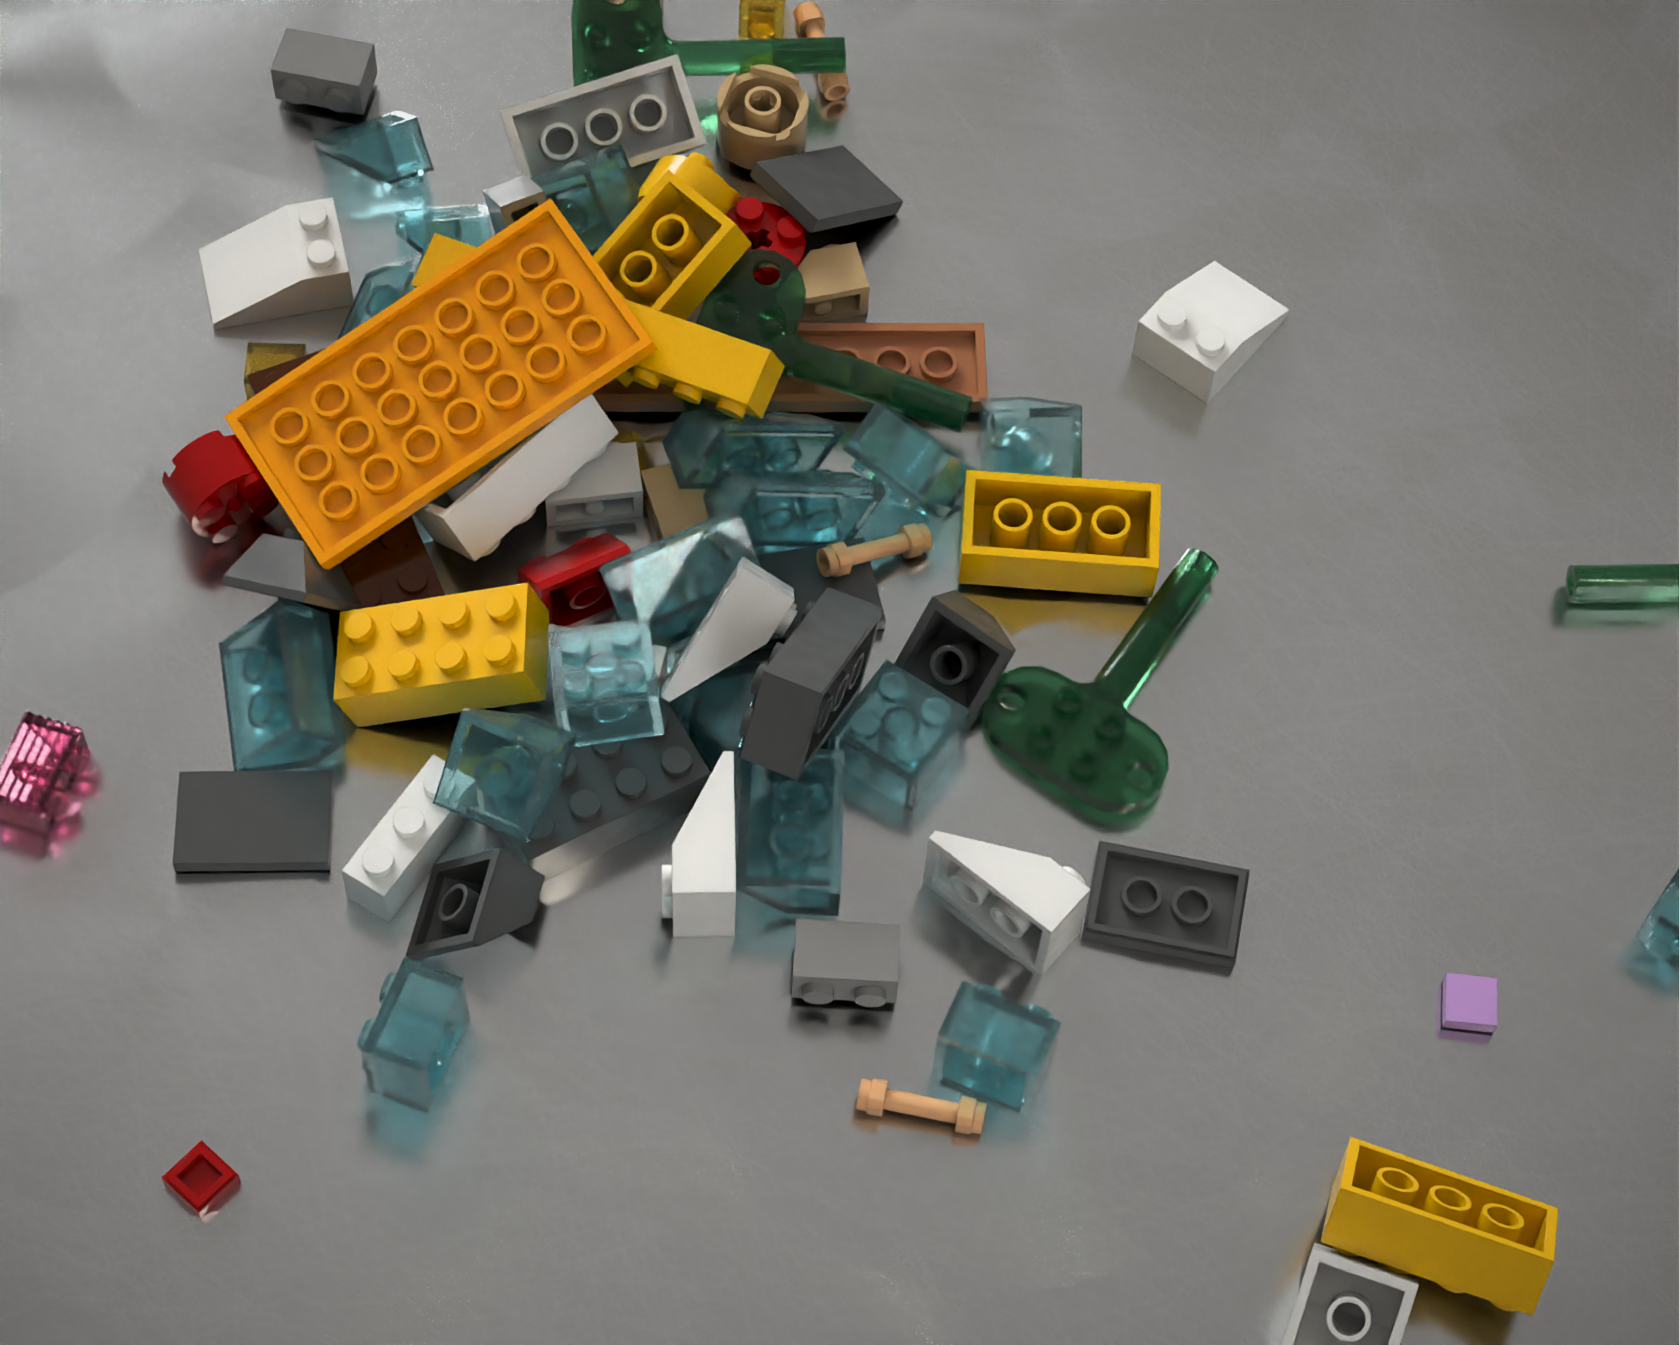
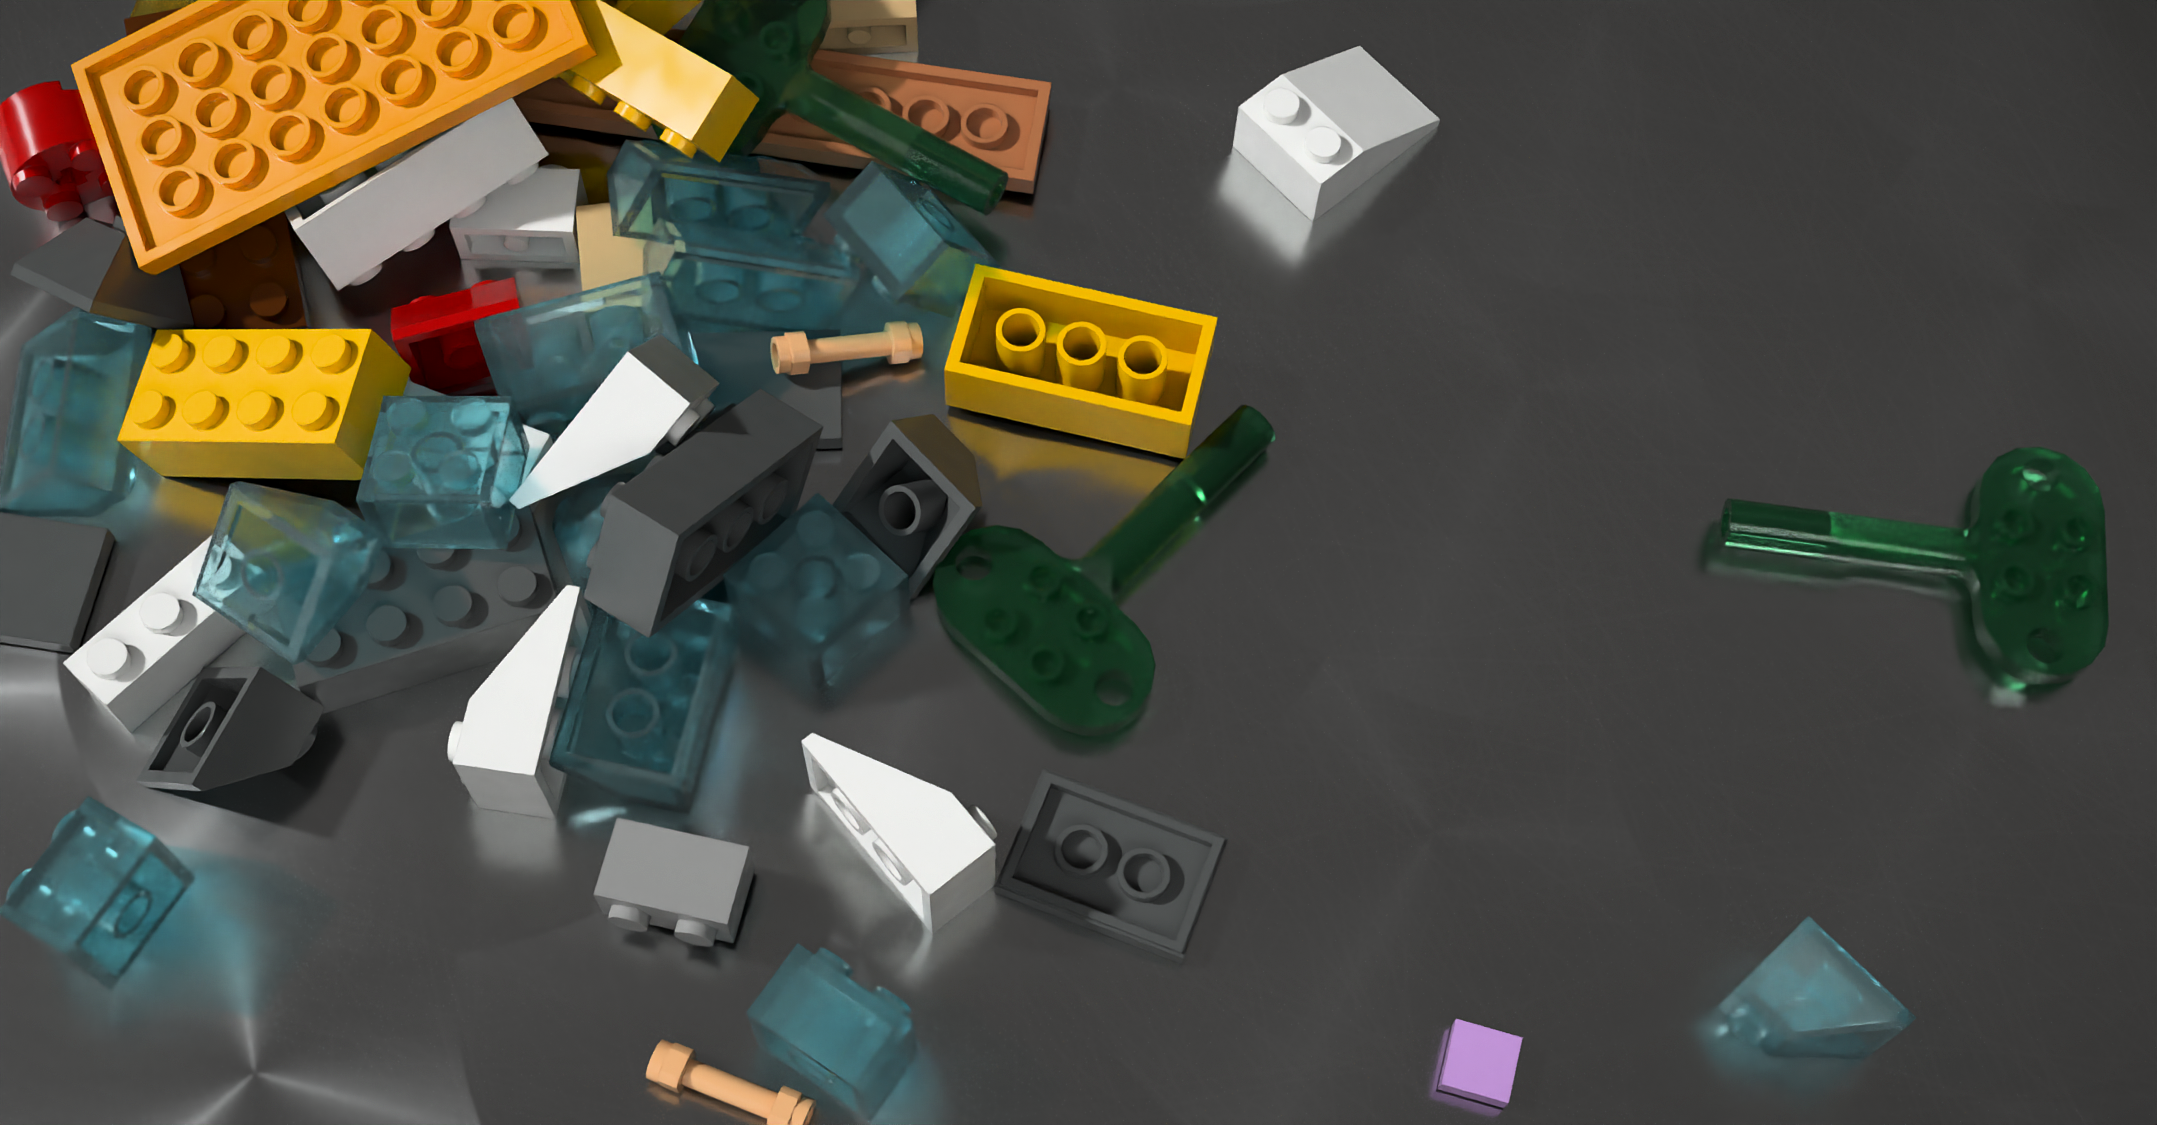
camera: 10 degrees right, 5 degrees up
clear light blue slope [979,397,1082,478] -> none

